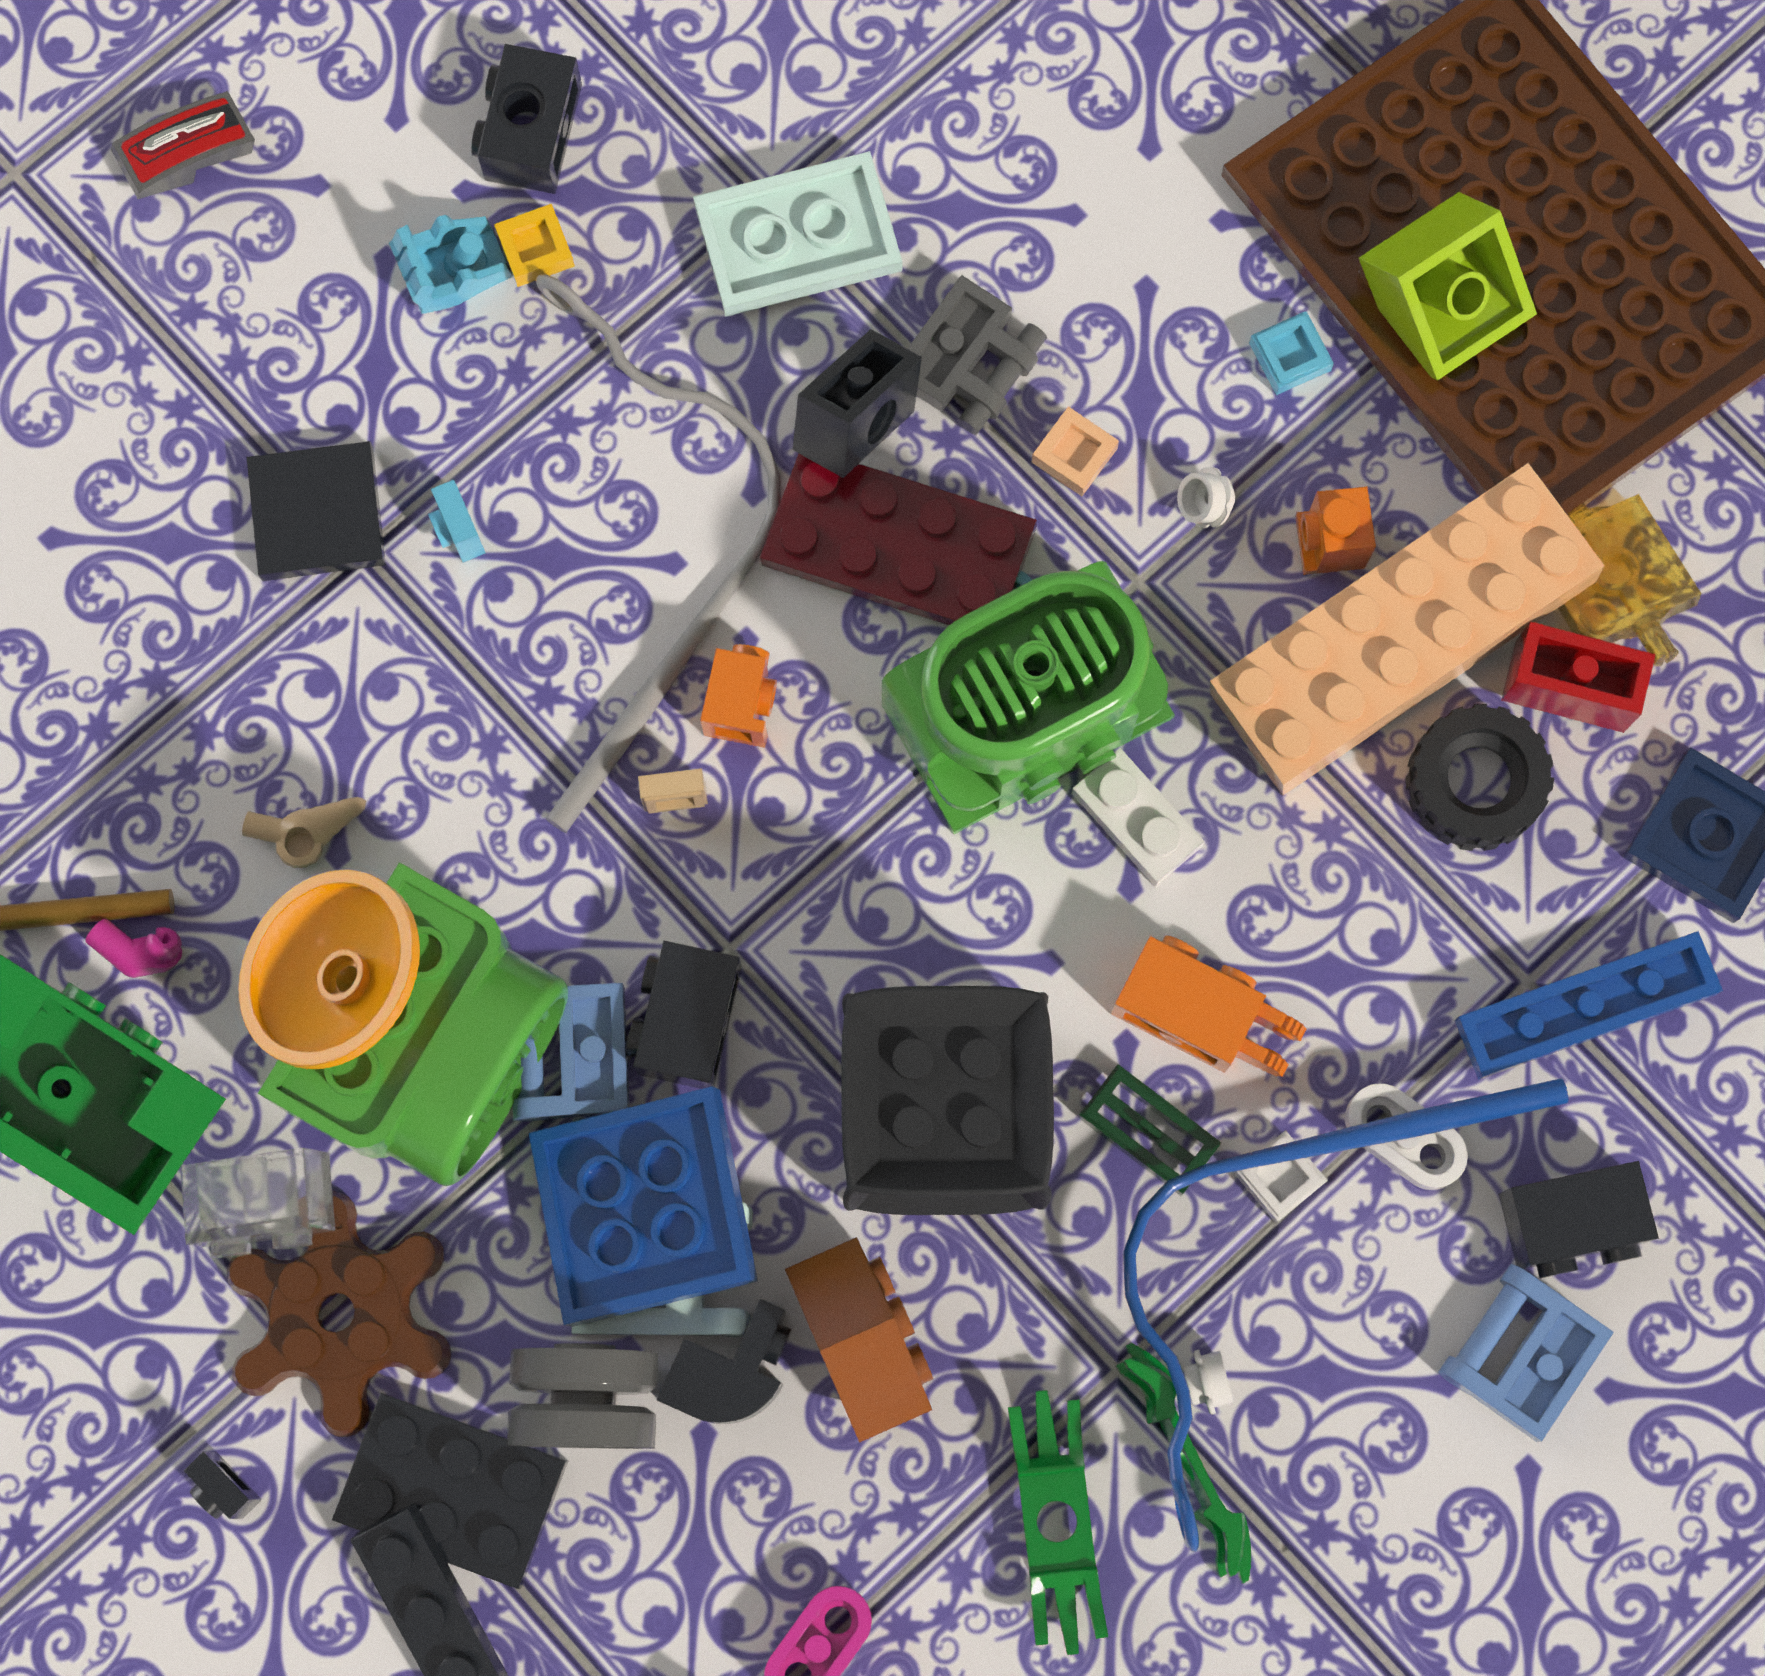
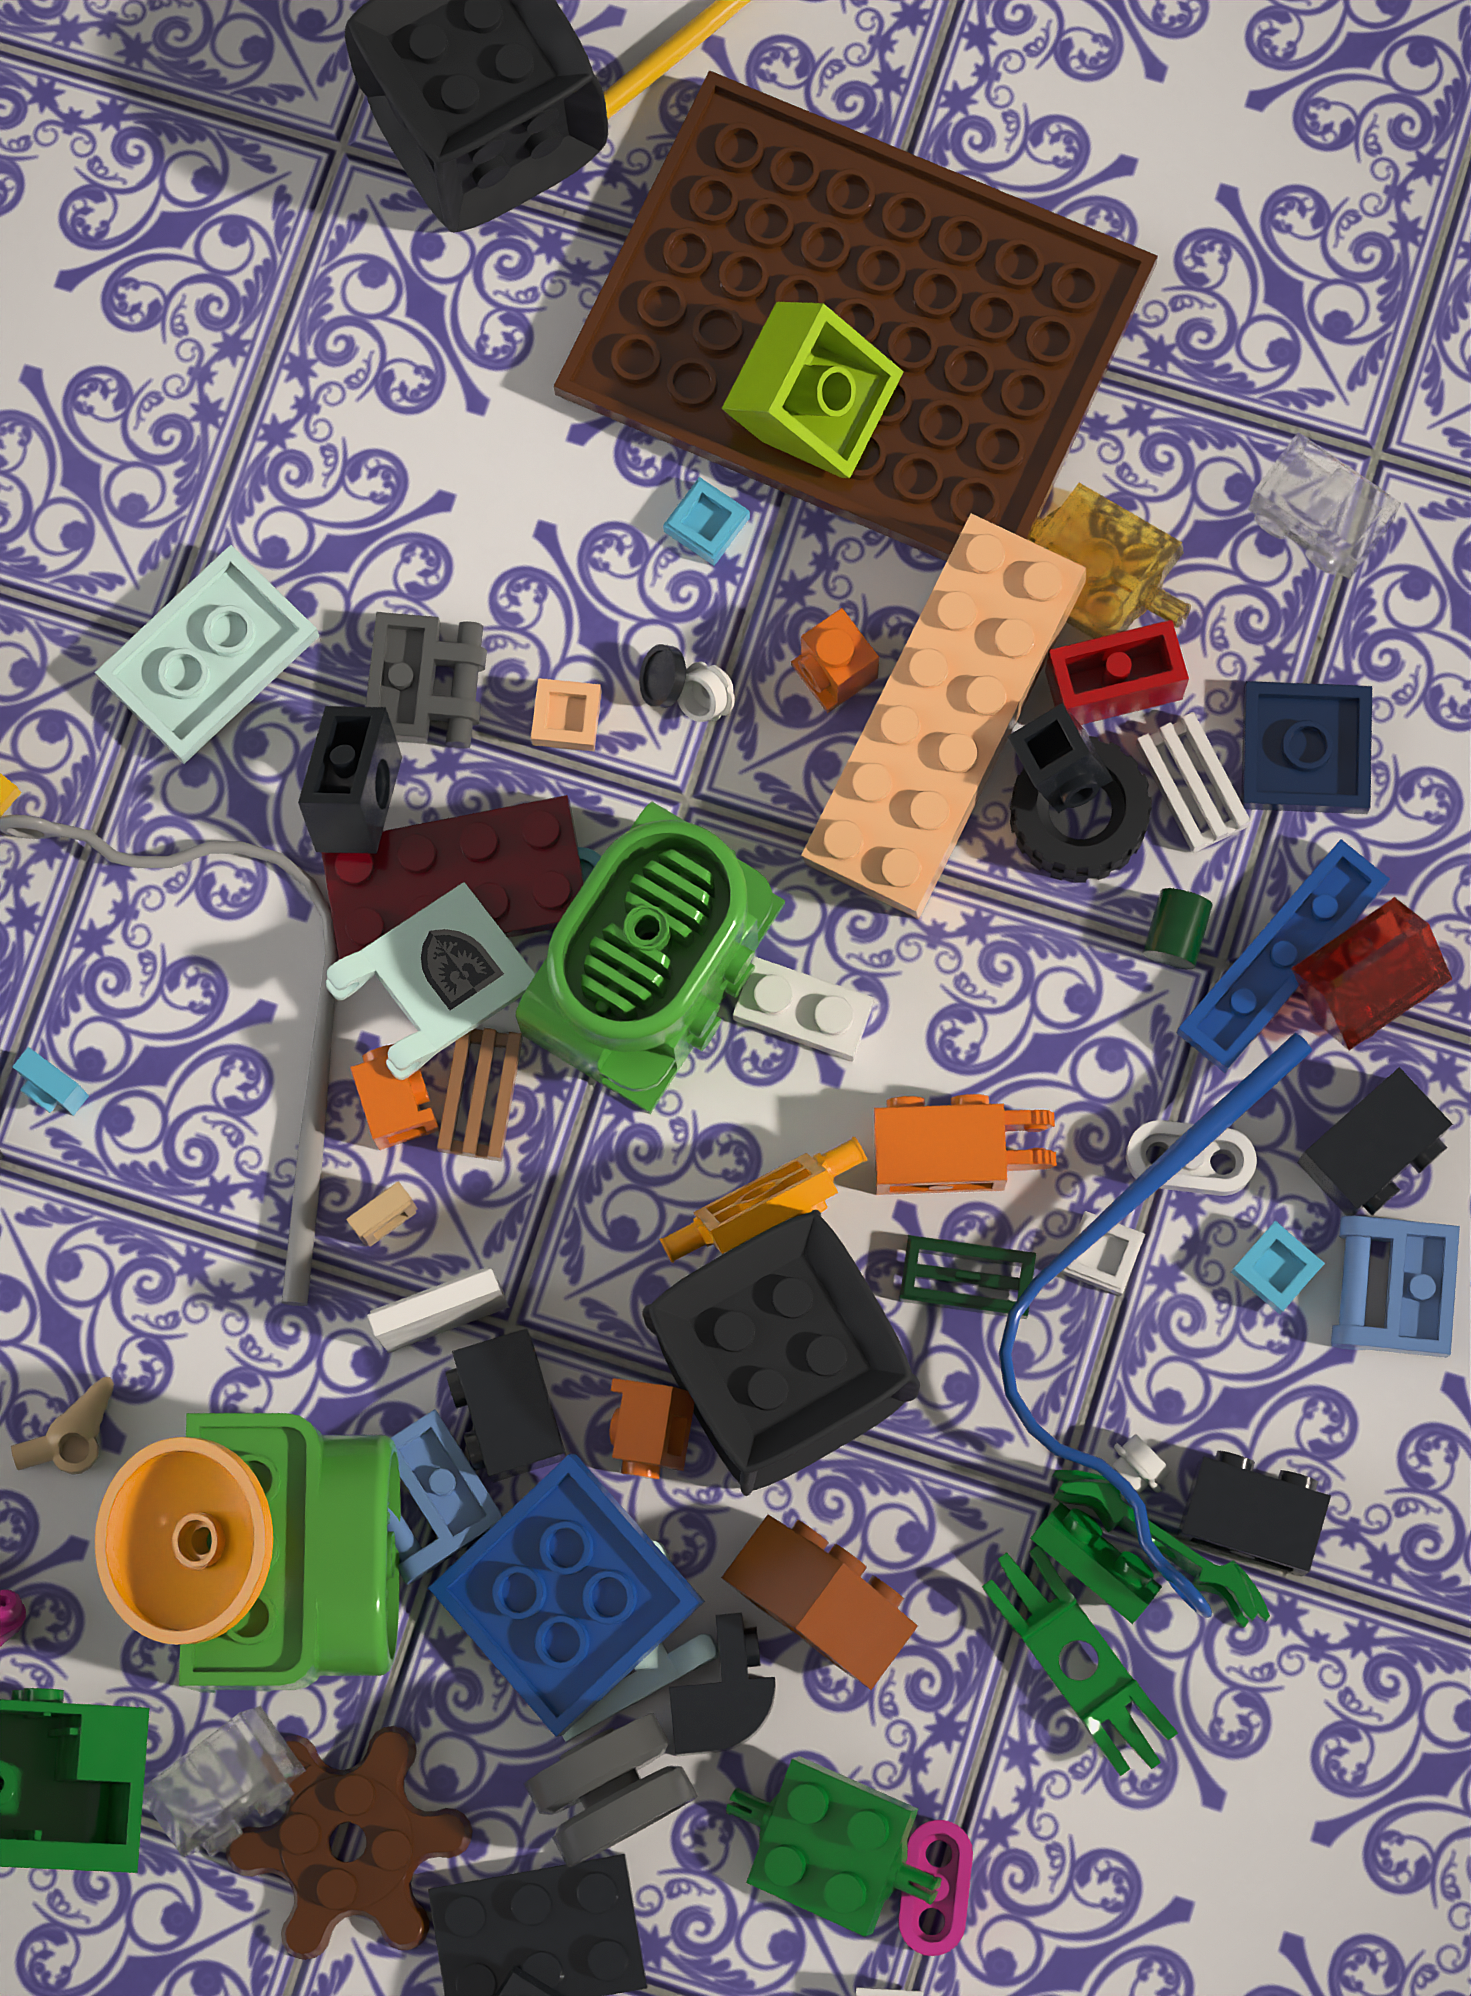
camera: 25 degrees left, 0 degrees up
none -> light aqua flag [325,882,536,1080]
none -> white tile [367,1267,509,1353]
none -> medium nougat tile [437,1028,523,1162]
none -> orange brick [609,1378,695,1480]
none -> black piece [639,644,686,708]
none -> light orange plate [659,1136,868,1263]
none -> green plate [726,1756,942,1937]
none -> black brick [1007,703,1113,814]
none -> green plate [1030,1502,1162,1624]
none -> white tile [1136,712,1251,853]
none -> dark green piece [1143,888,1213,970]
none -> black brick [1176,1451,1331,1577]
none -> medium azure plate [1231,1221,1325,1315]
none -> clear red brick [1291,897,1452,1051]

